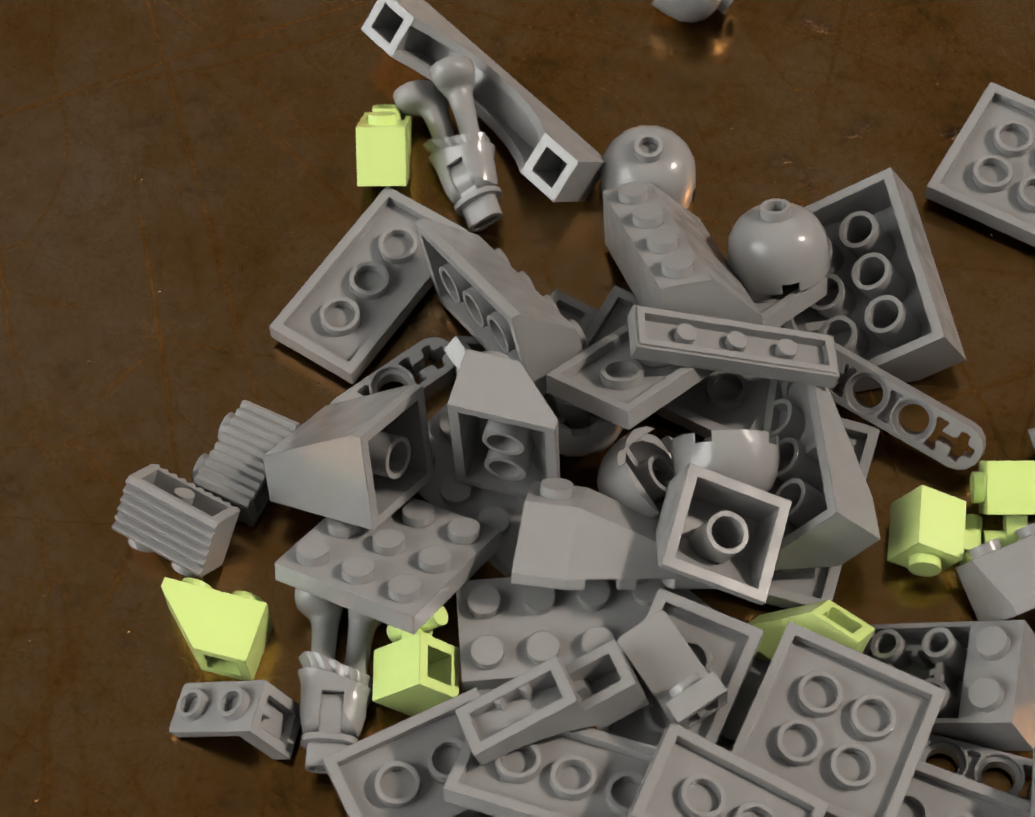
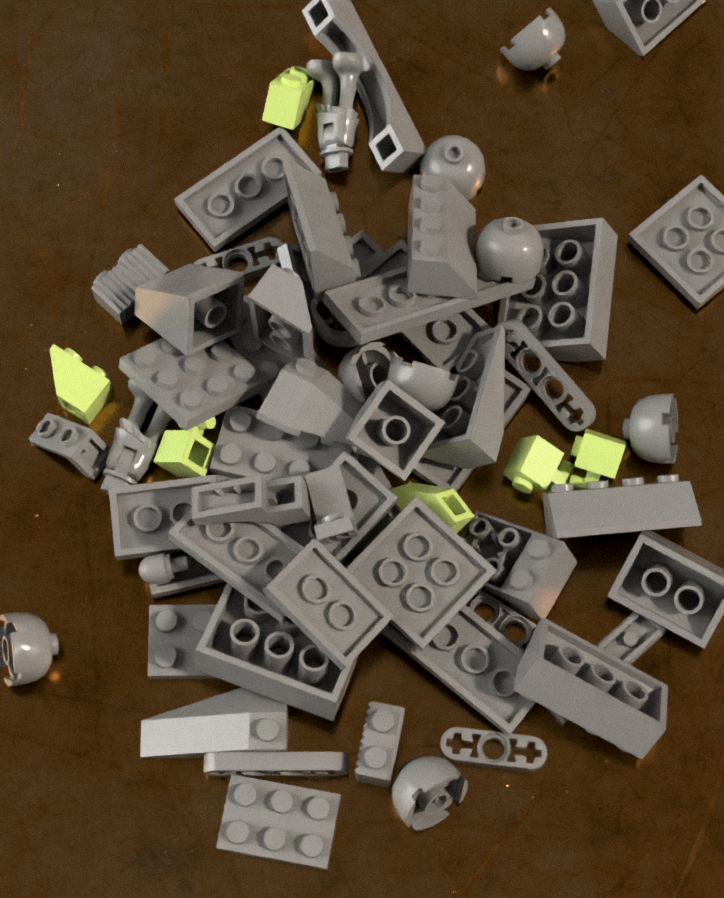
camera: 15 degrees right, 10 degrees up
light grey brick [112,464,240,577] -> none
light grey tile [627,305,840,388] -> none

